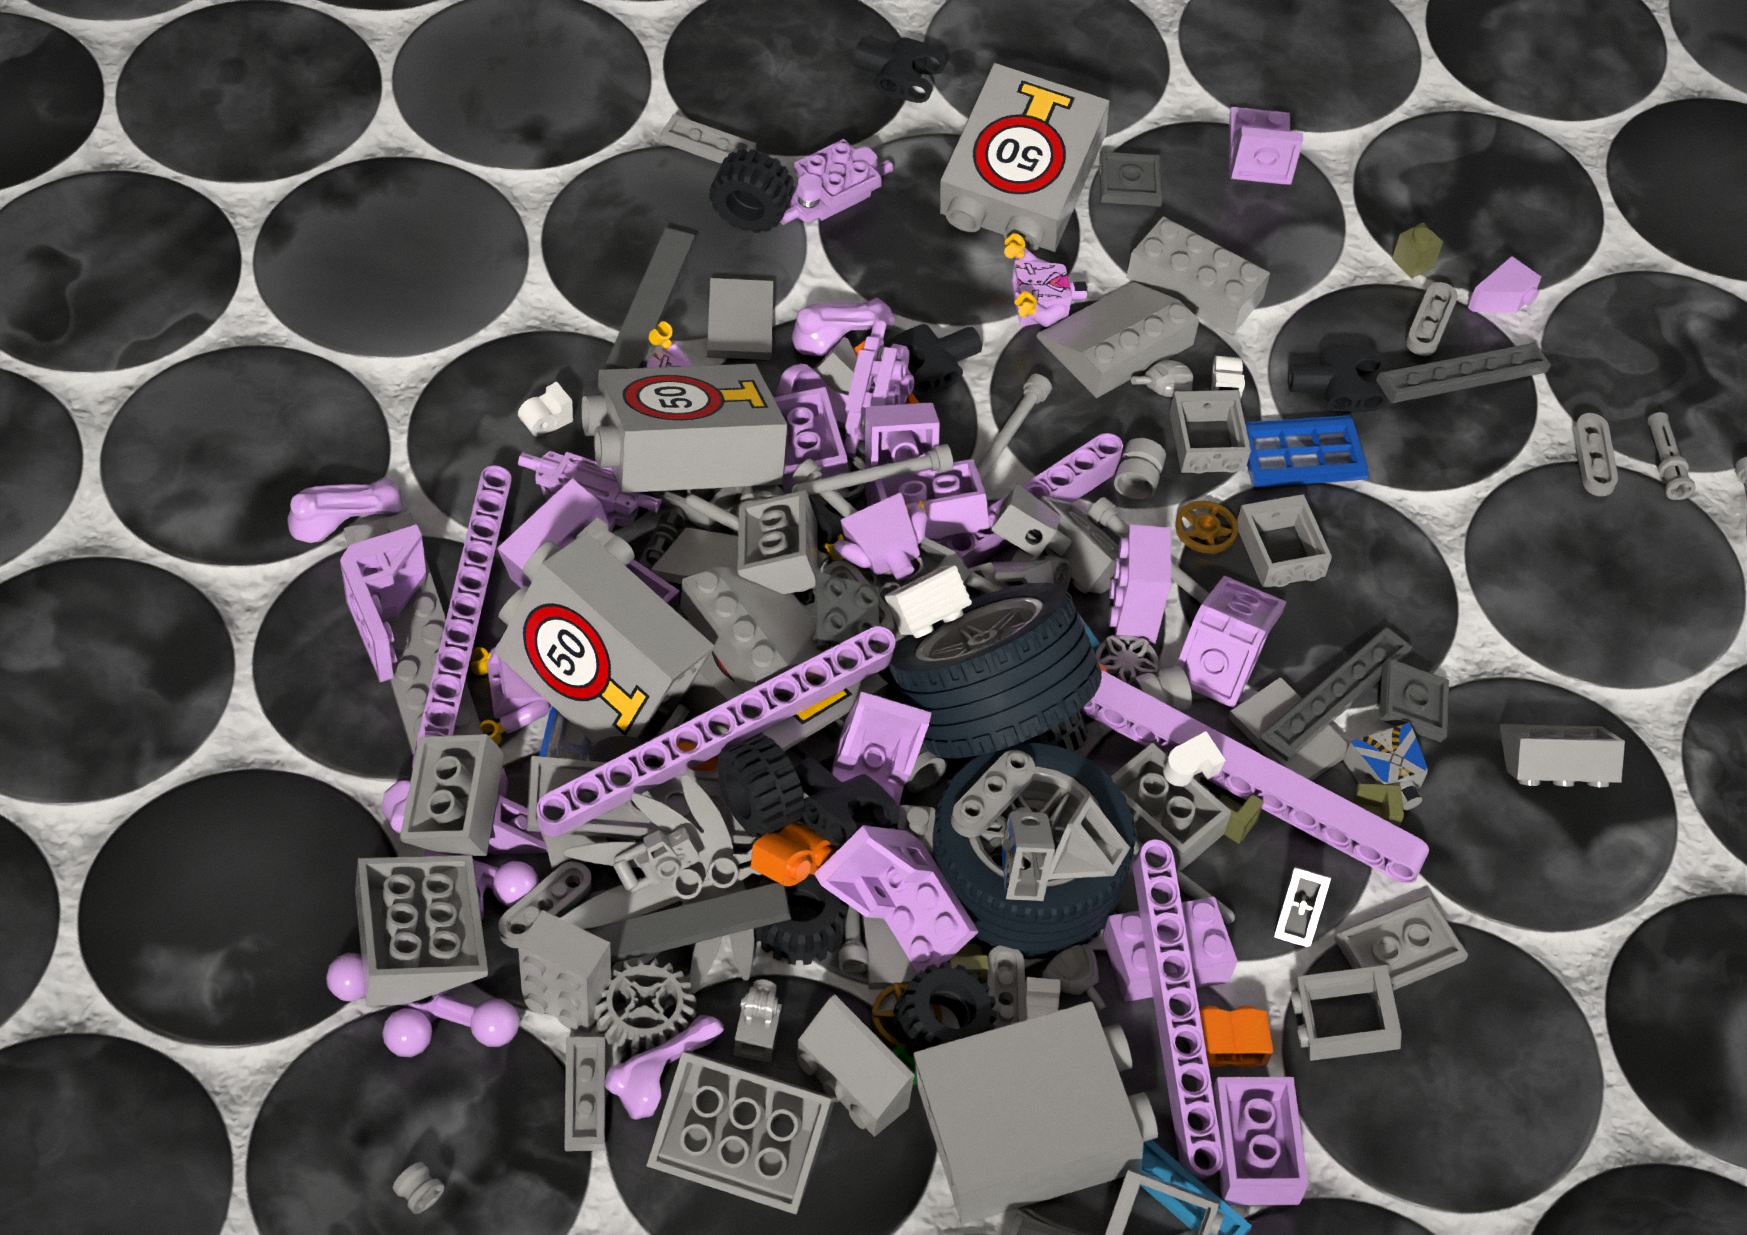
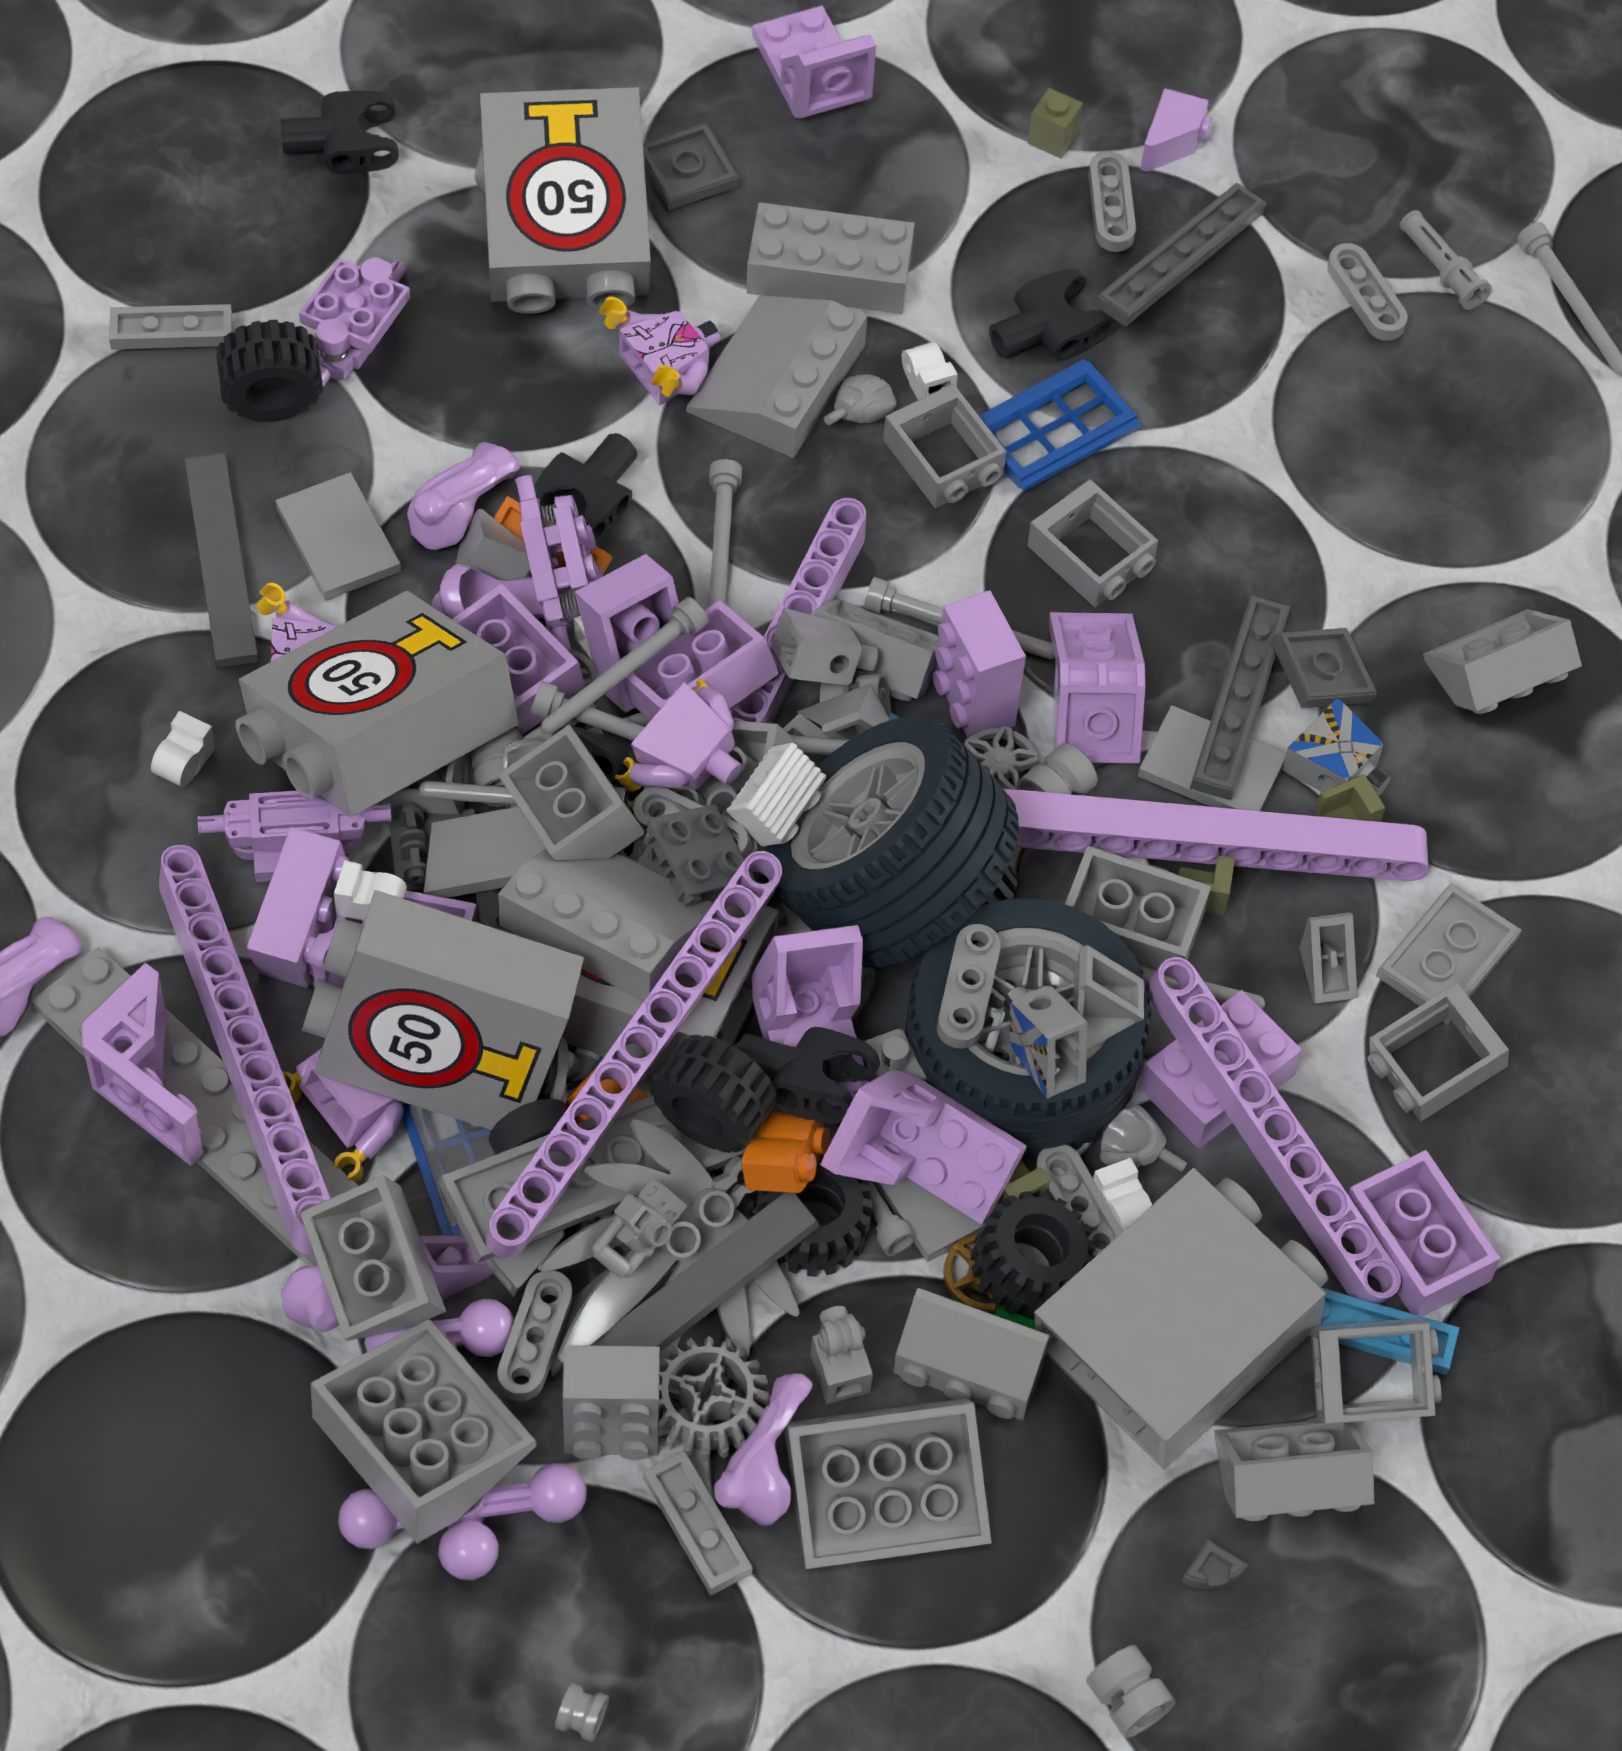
camera: 25 degrees left, 5 degrees up
light grey wheel [1114,438,1166,501] -> none
white leg [1163,731,1226,786] -> none
pearl gold wheel [1175,501,1238,555] -> none
orange brick [1199,1005,1273,1067] -> none

